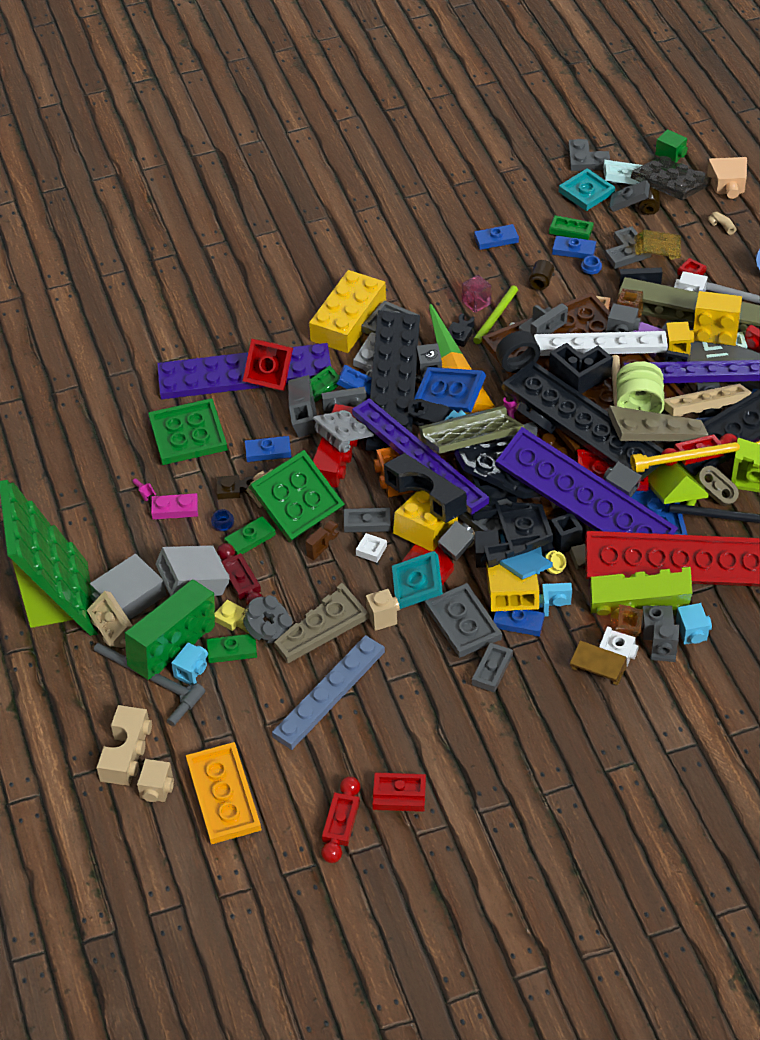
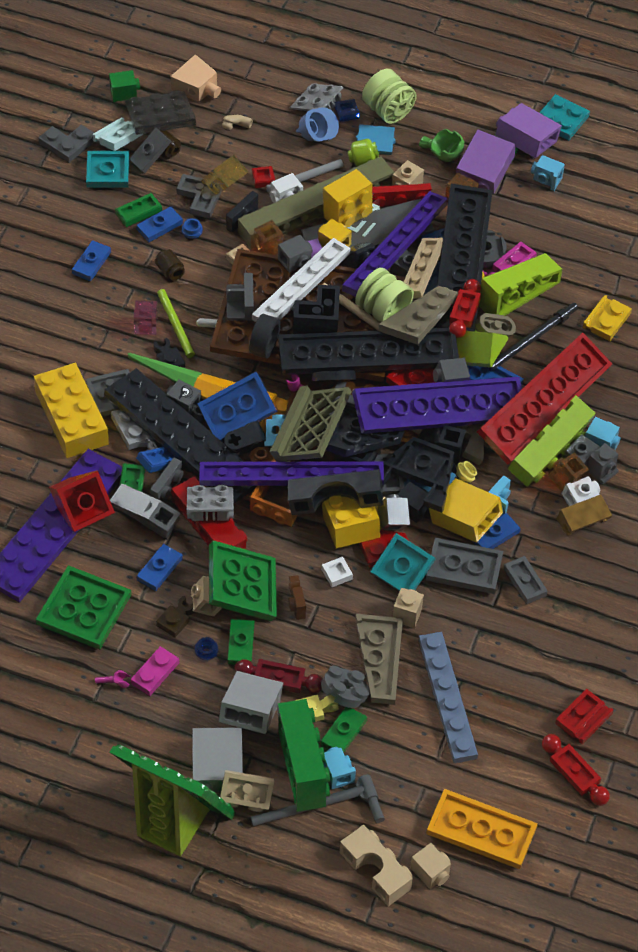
camera: 55 degrees left, 5 degrees up
dark grey plate [344,508,391,533] -> none
dark azure piece [500,550,553,580] -> none
yellow piece [630,442,740,473] -> none

